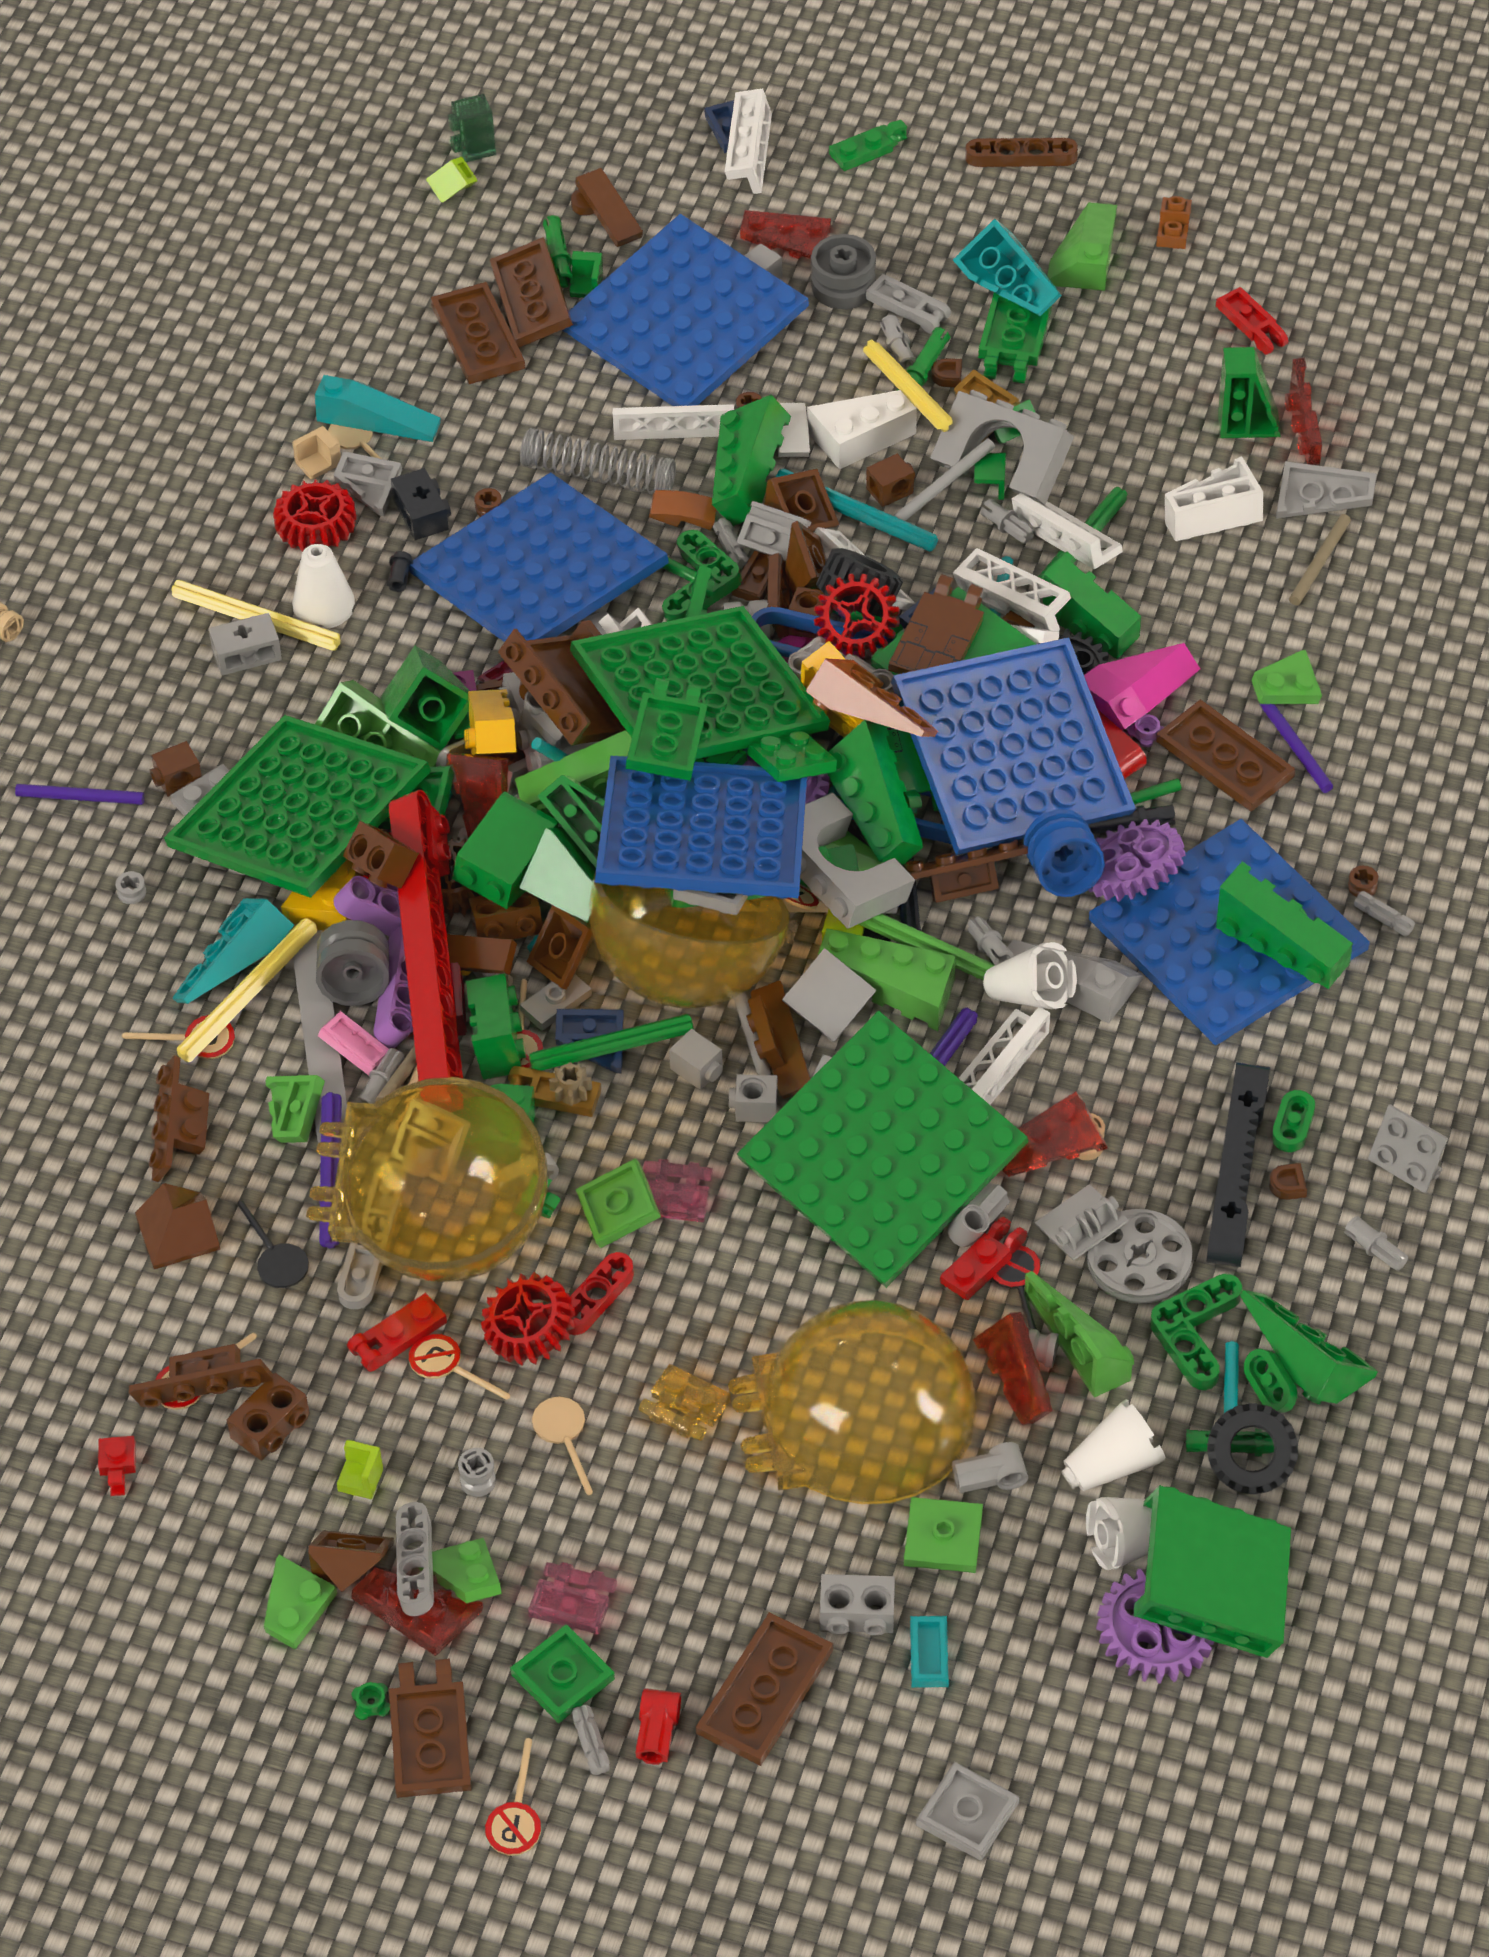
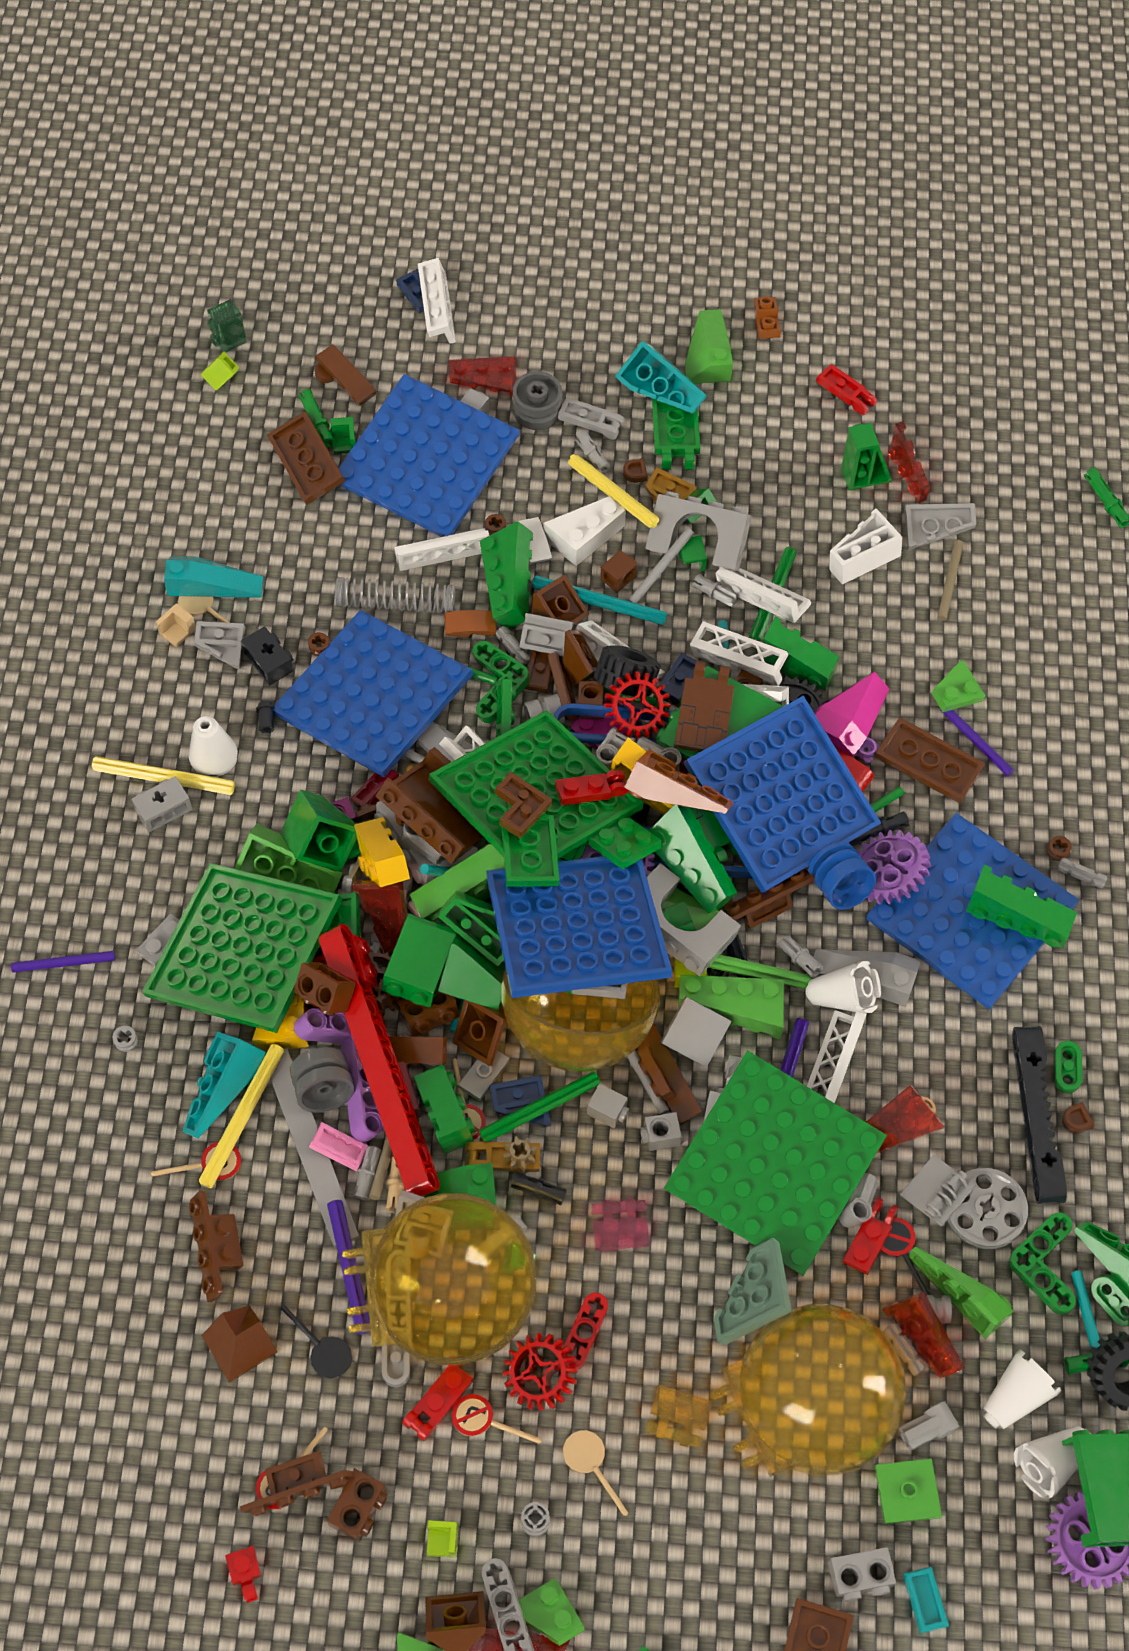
camera: 15 degrees left, 10 degrees up
reddish brown brick [150,741,202,797] -> none
bright green wing [265,1075,325,1143] -> none
red gear [273,478,357,552] -> none
reddish brown plate [430,282,525,384] -> none
clear pink plate [528,1562,617,1635] -> none
bright green plate [575,1158,661,1248] -> none
green hinge [829,120,907,171] -> none
green pin [896,327,950,402] -> none
reddish brown beam [965,138,1078,167] -> none
none -> reddish brown plate [494,772,552,838]
none -> black pin [511,1171,567,1206]
none -> red hinge [555,770,629,806]
none -> sand green plate [714,1238,792,1346]
none -> light grey axle [884,1323,926,1376]

